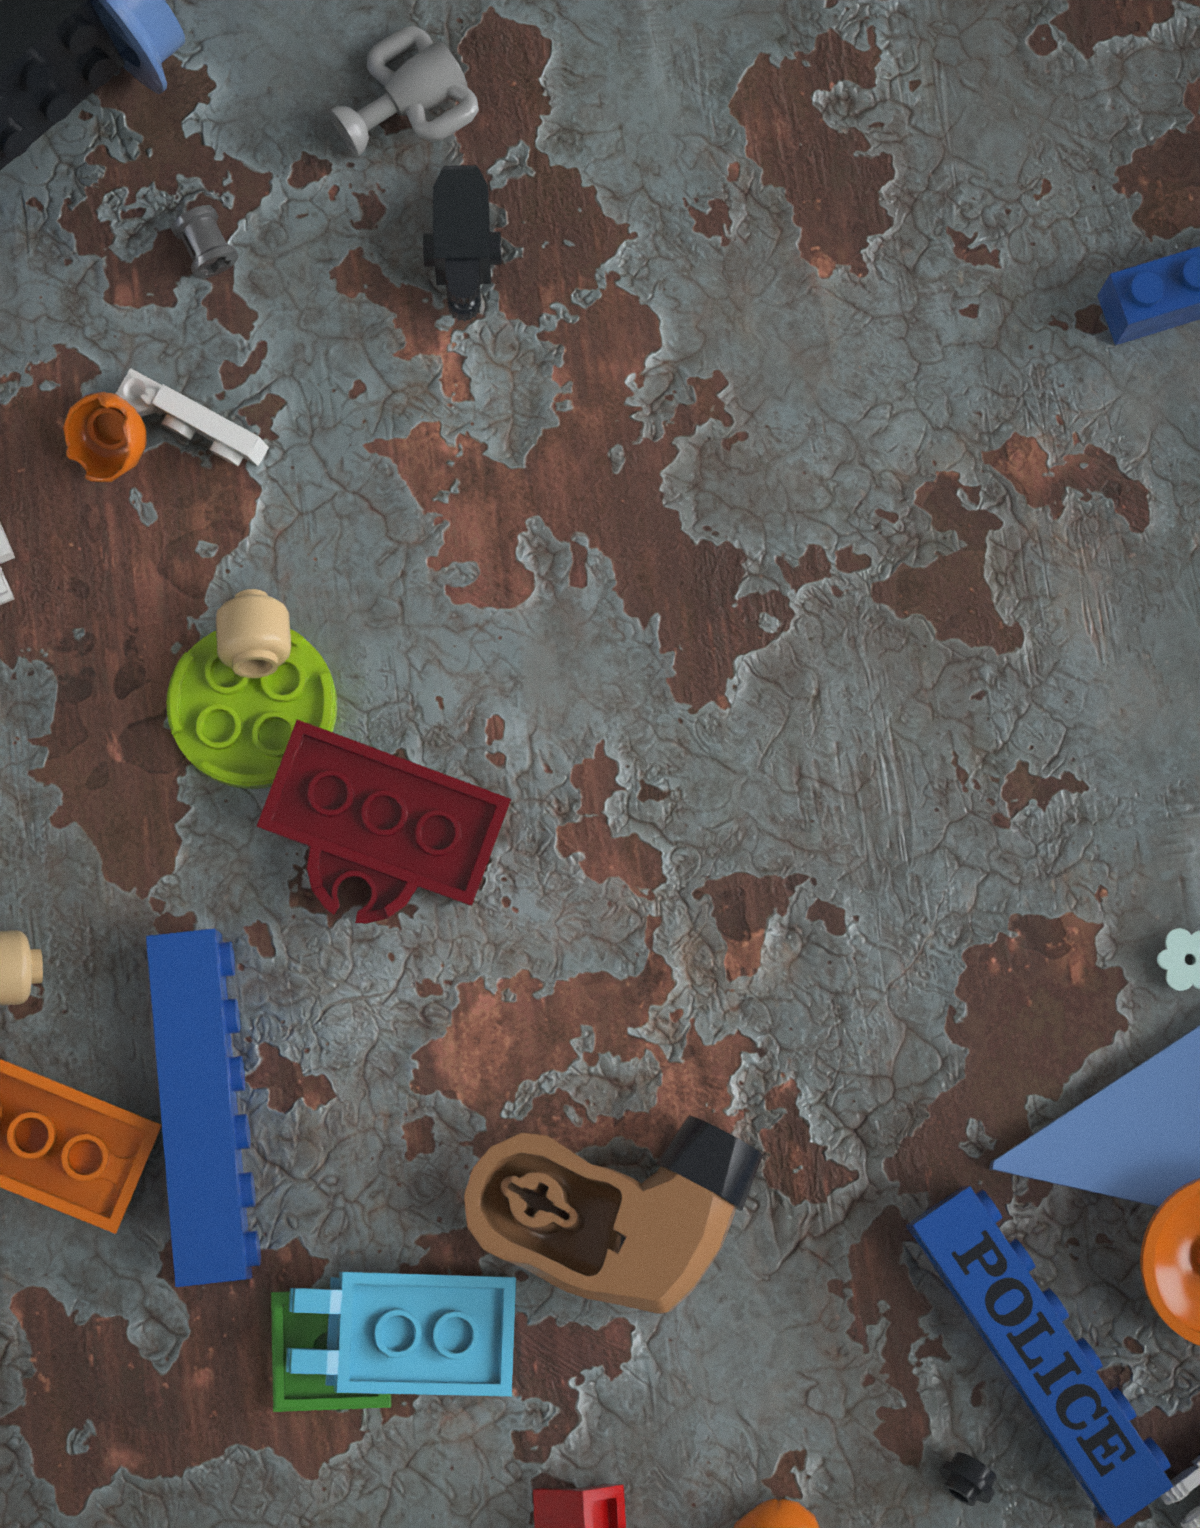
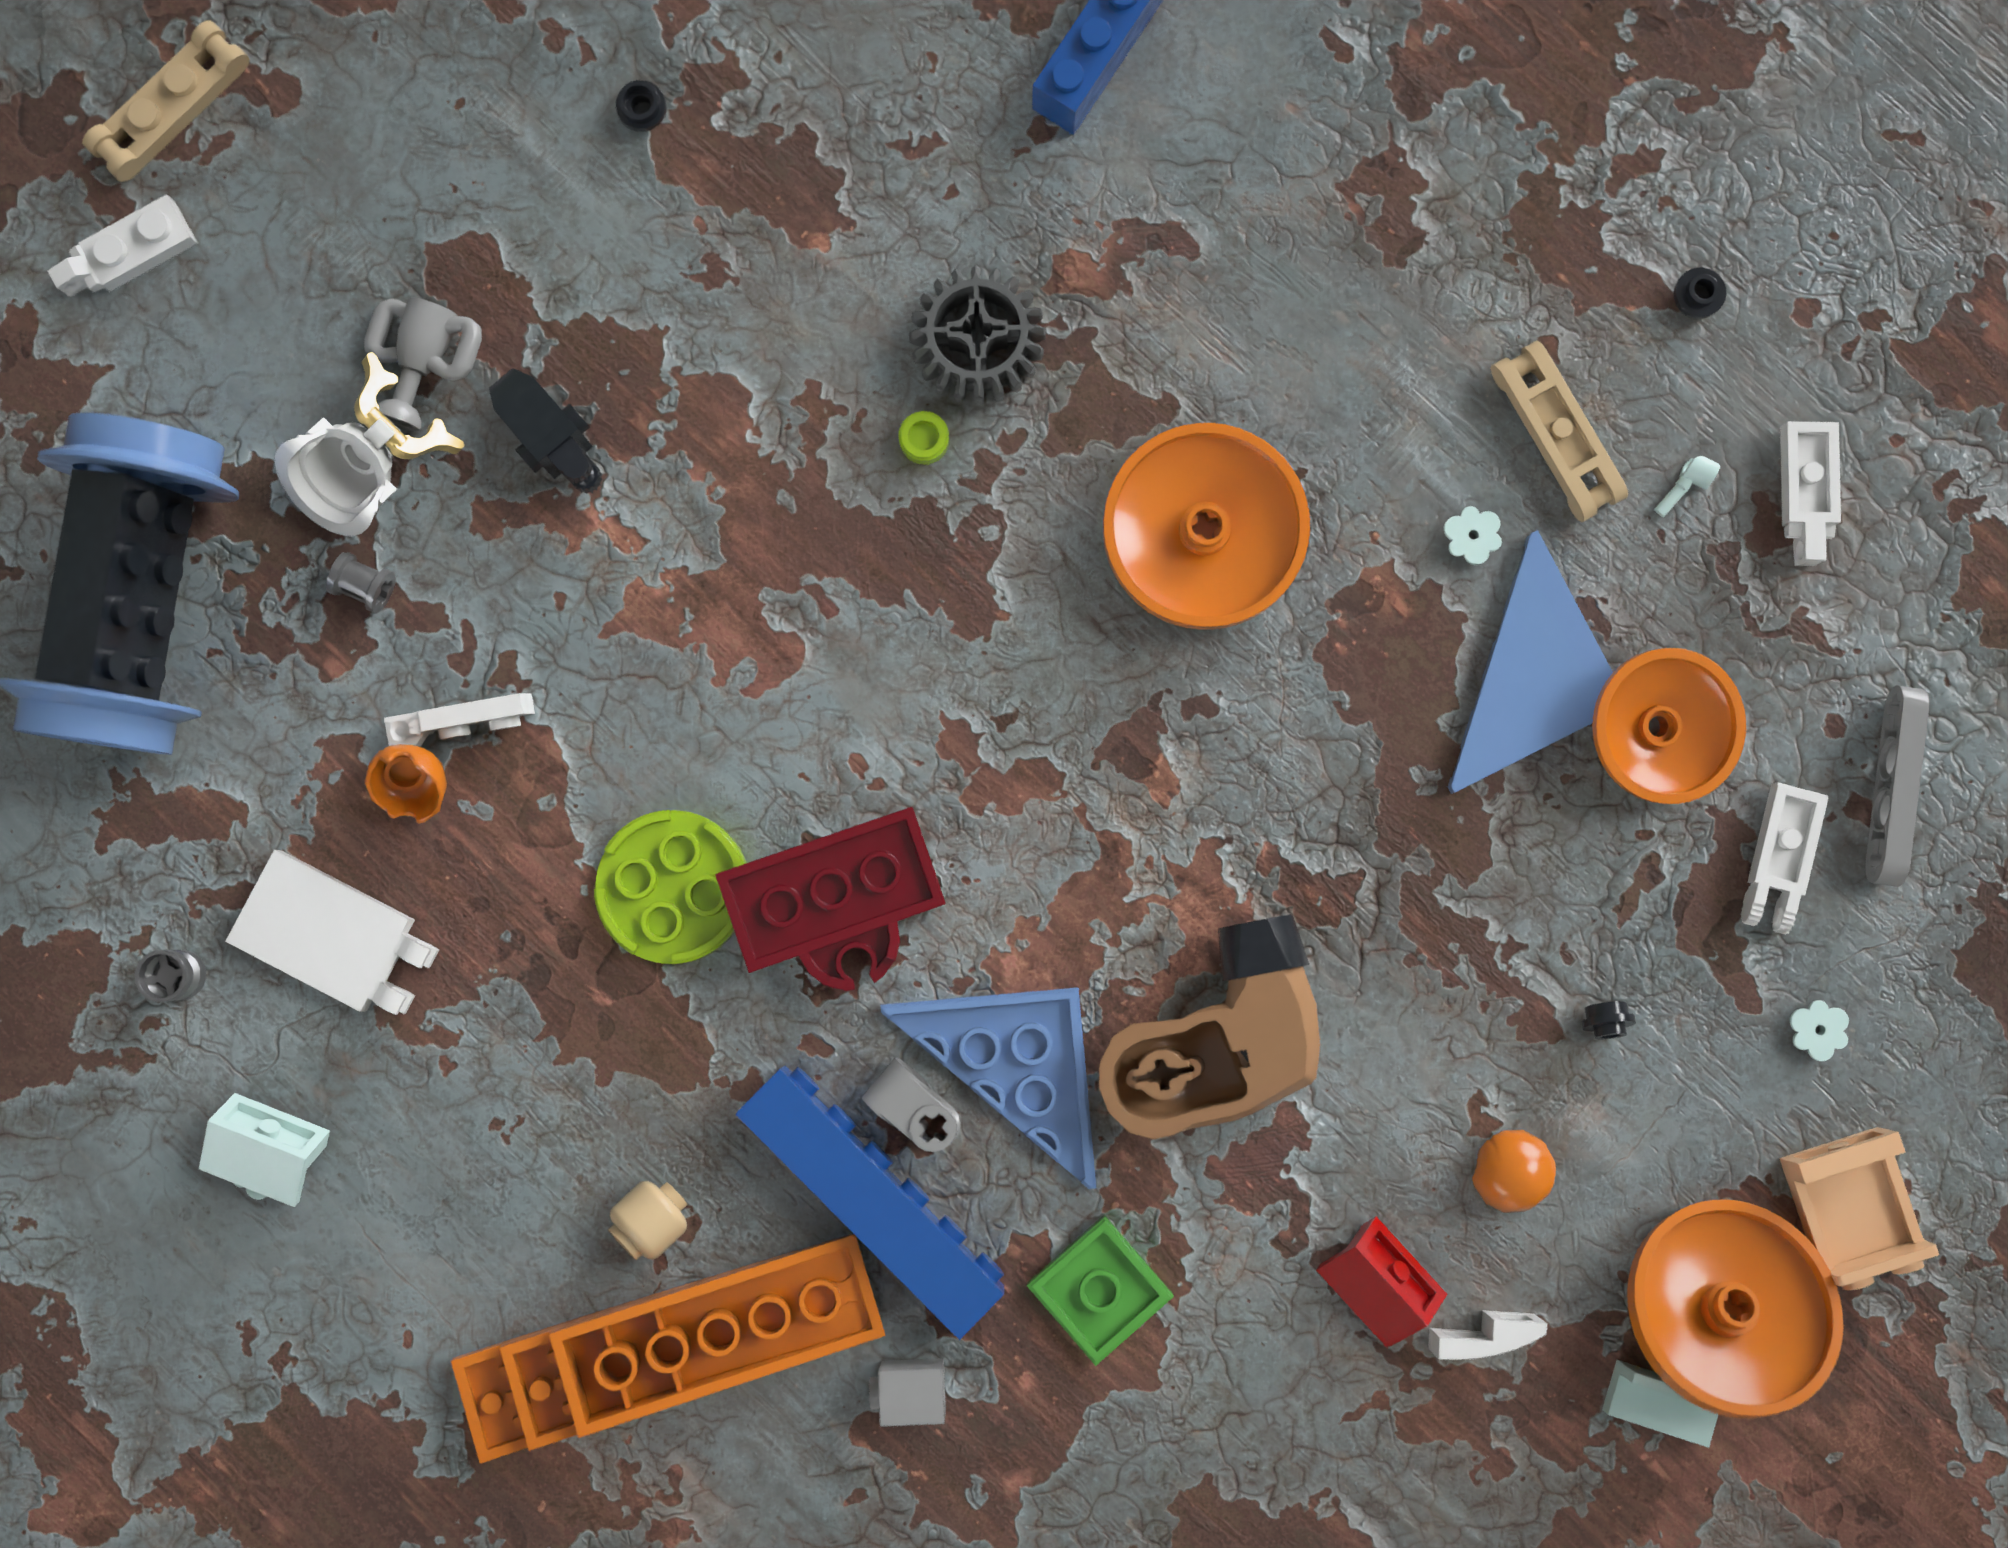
camera: 30 degrees left, 5 degrees up
tan head [216,589,291,678] -> none
medium azure tile [286,1272,516,1397] -> none
blue brick [906,1186,1174,1527] -> none
none -> white helmet [275,353,464,536]
none -> black plate [616,80,667,132]
none -> light grey piece [862,1057,961,1152]
none -> light grey brick [869,1358,946,1426]
none -> medium blue tile [880,987,1096,1189]
none -> lime tile [898,411,950,465]
none -> dark grey gear [909,265,1046,405]
none -> orange dish [1103,423,1310,630]

